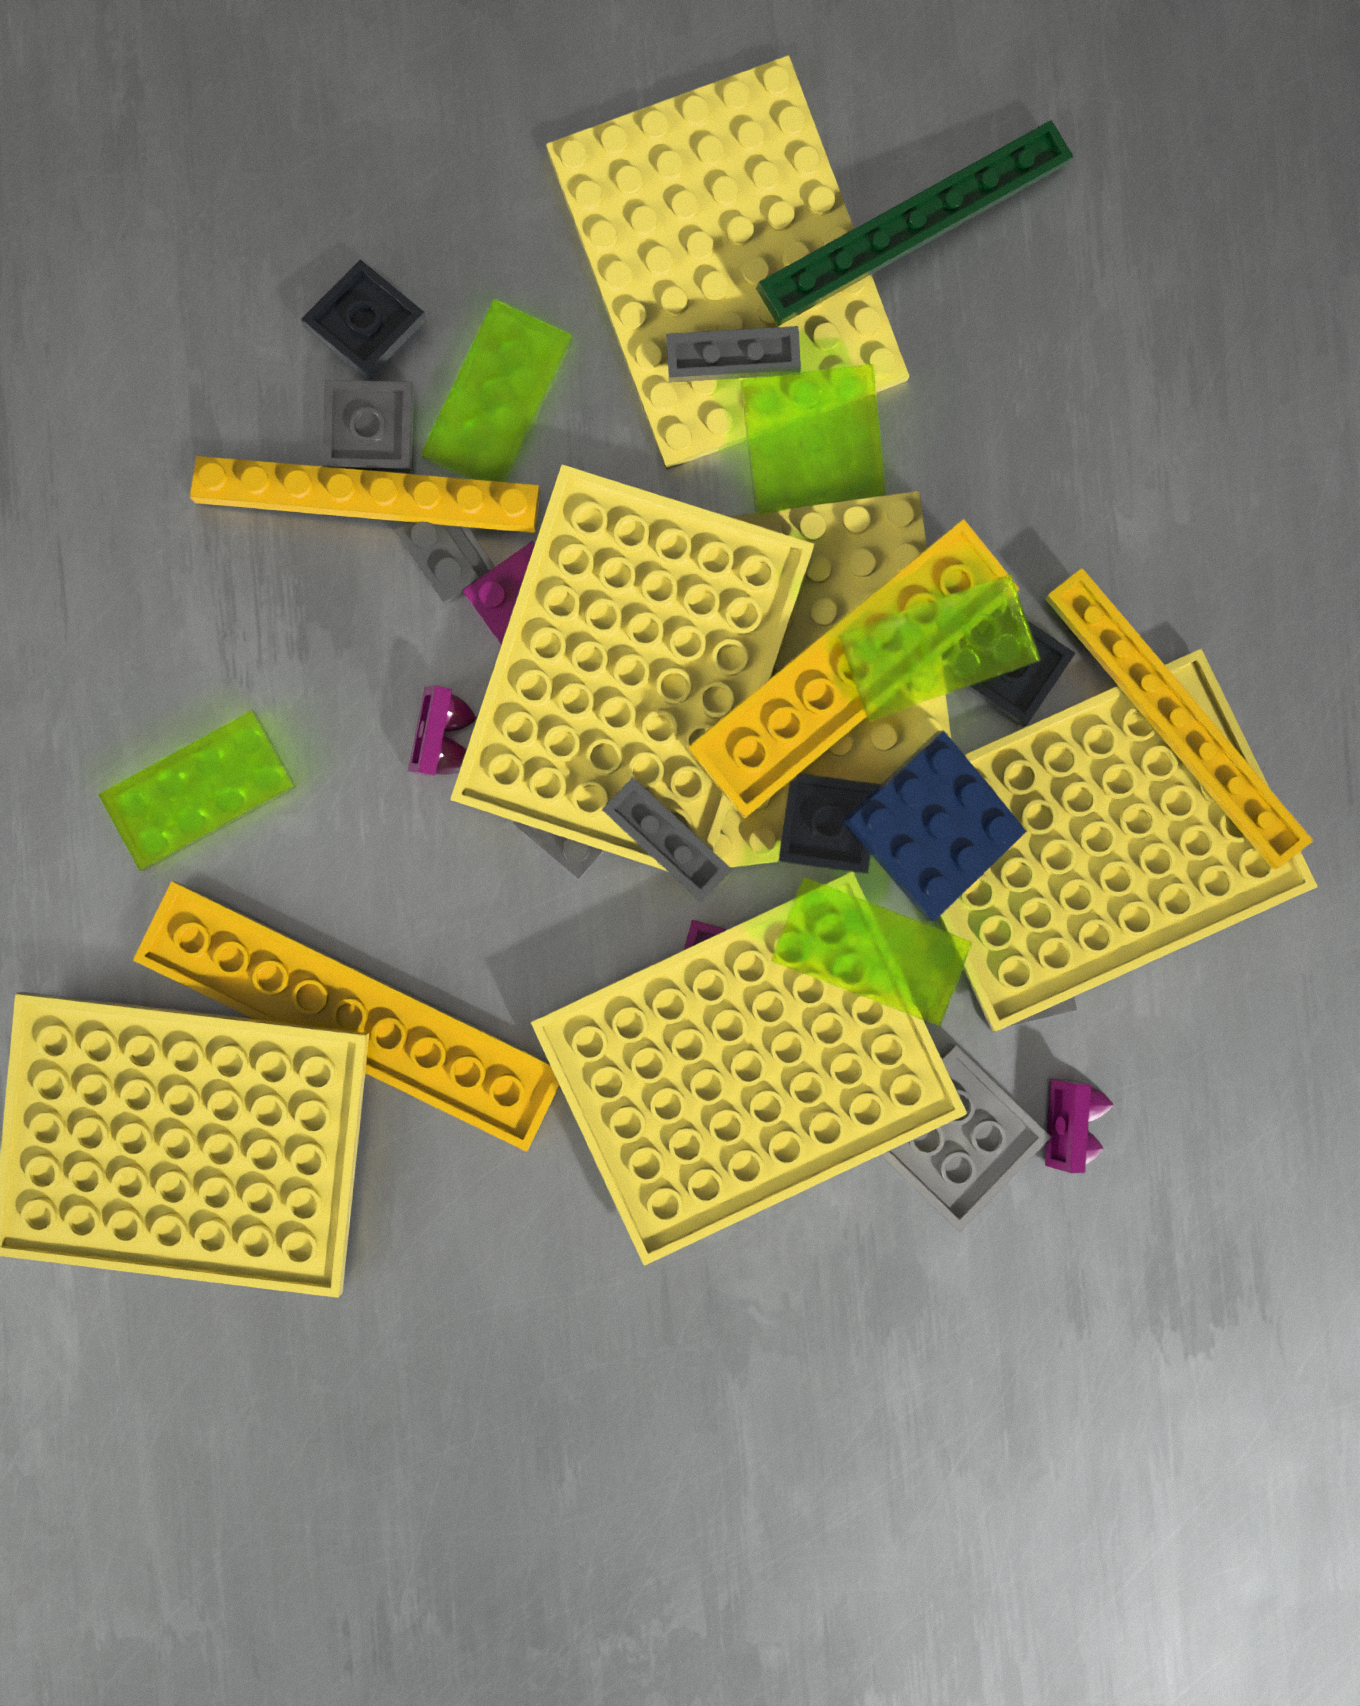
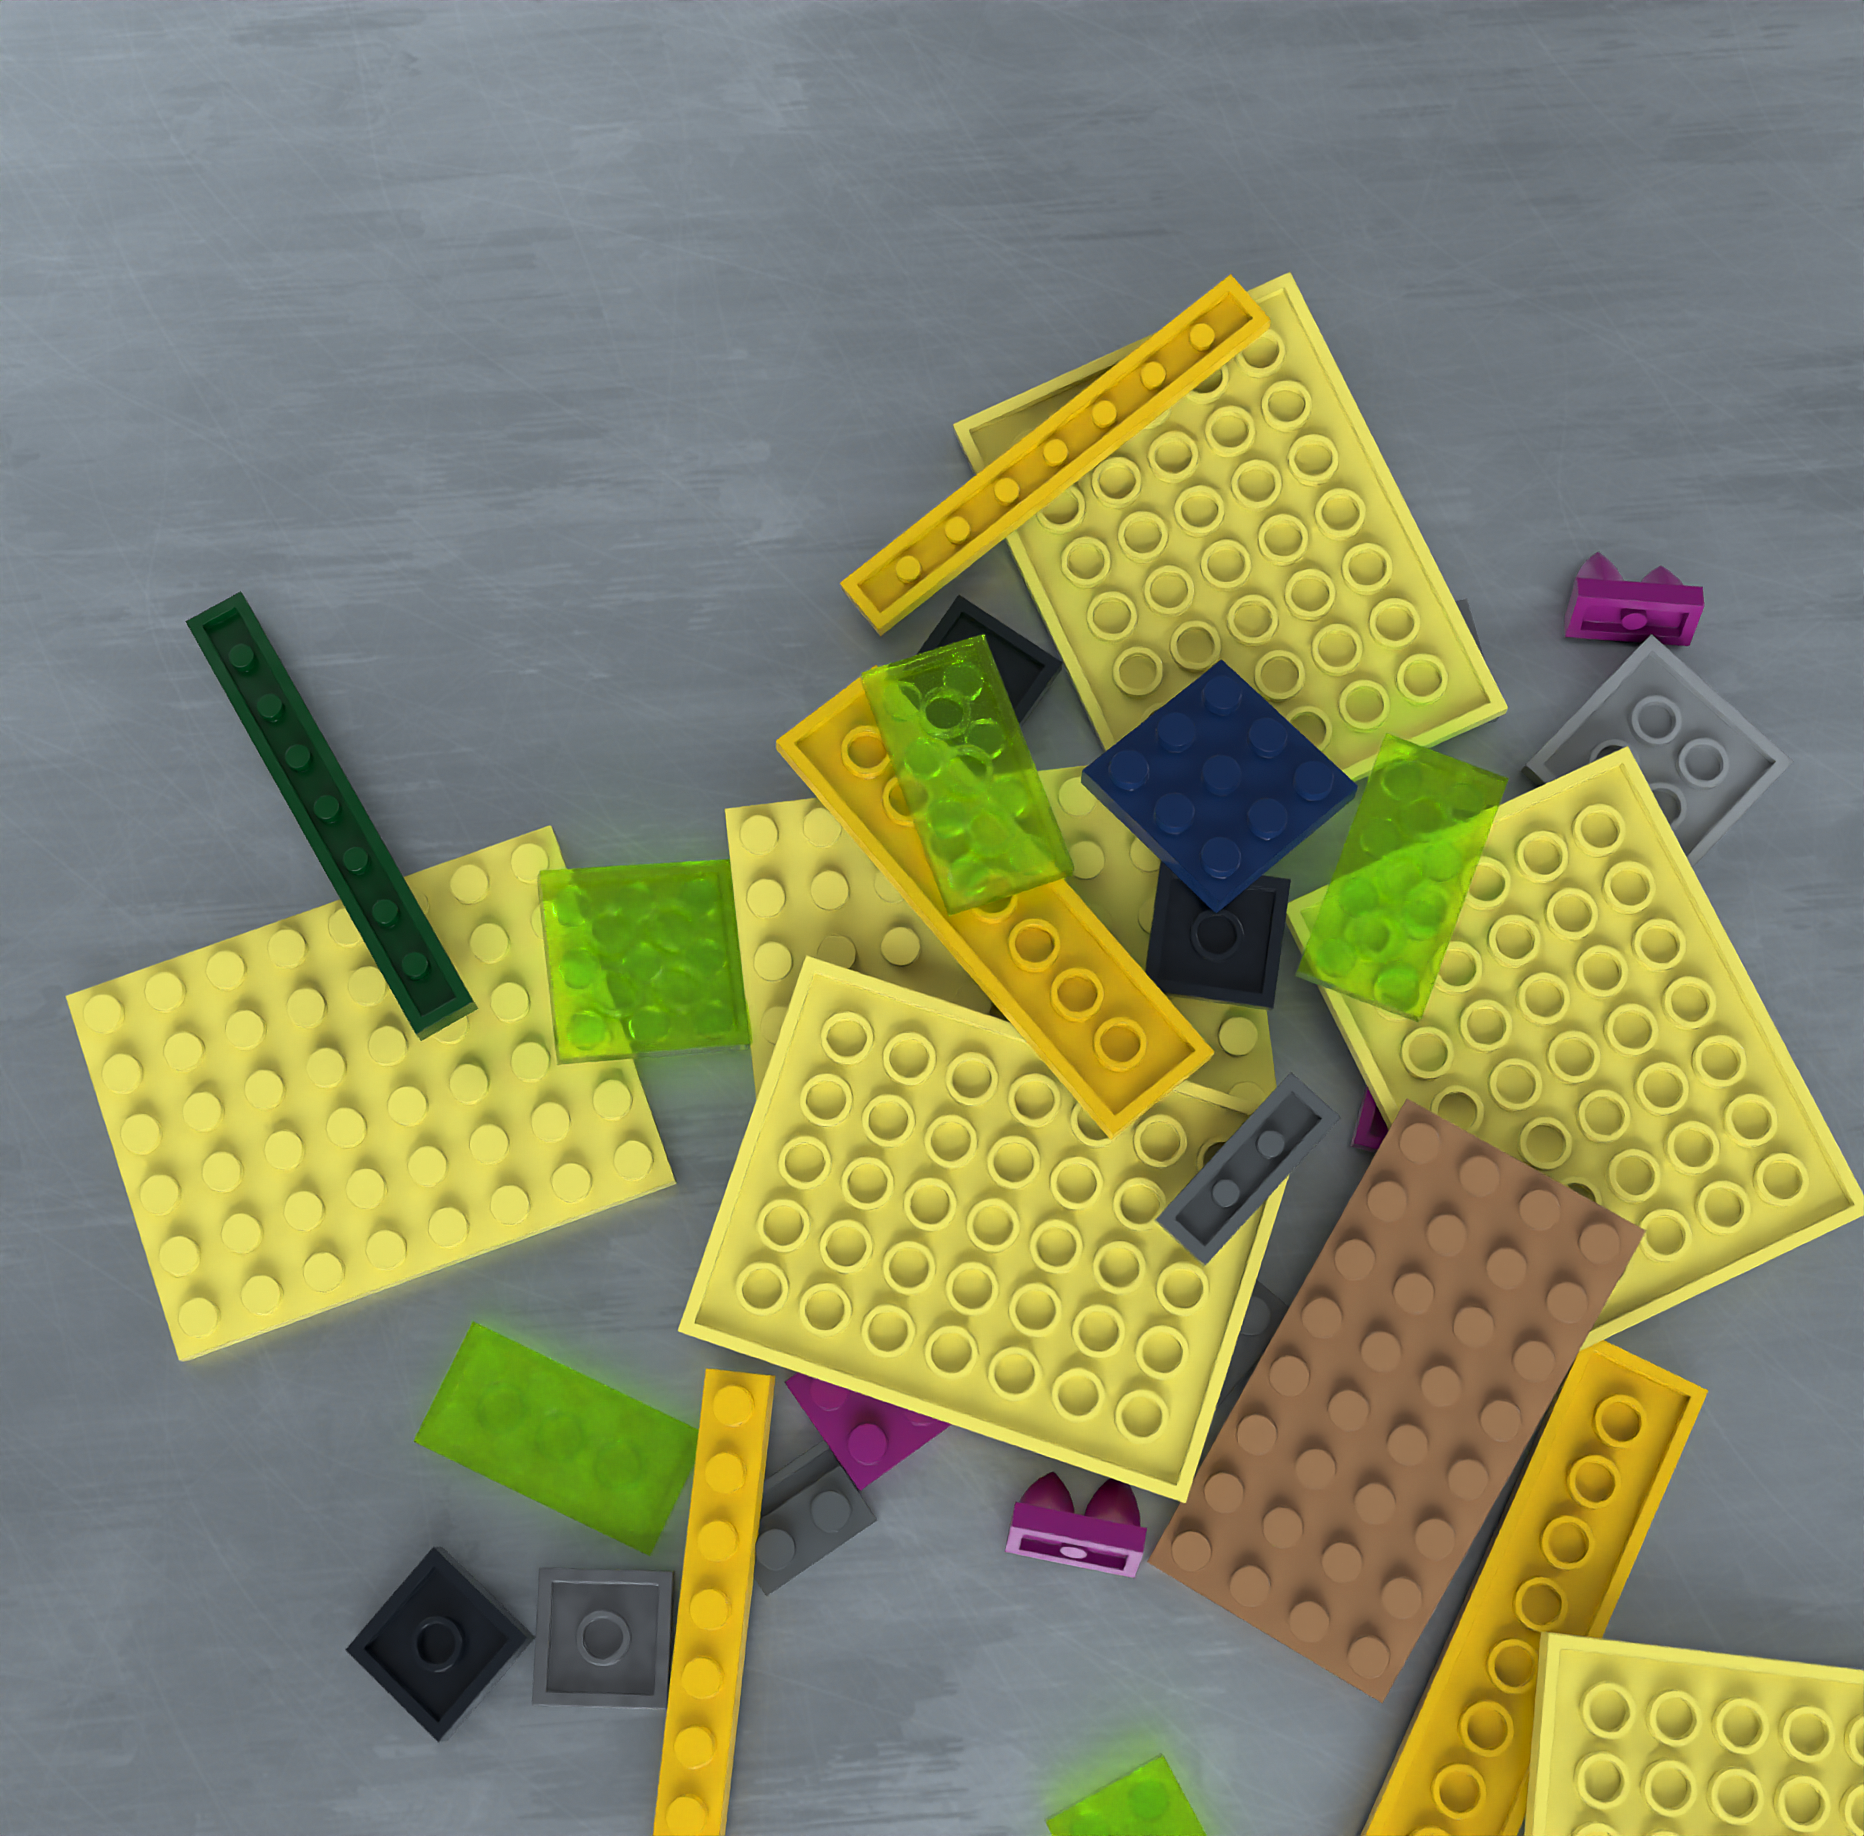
camera: 90 degrees left, 10 degrees down
dark grey plate [666,326,801,383] -> none
none -> medium nougat plate [1147,1099,1646,1703]

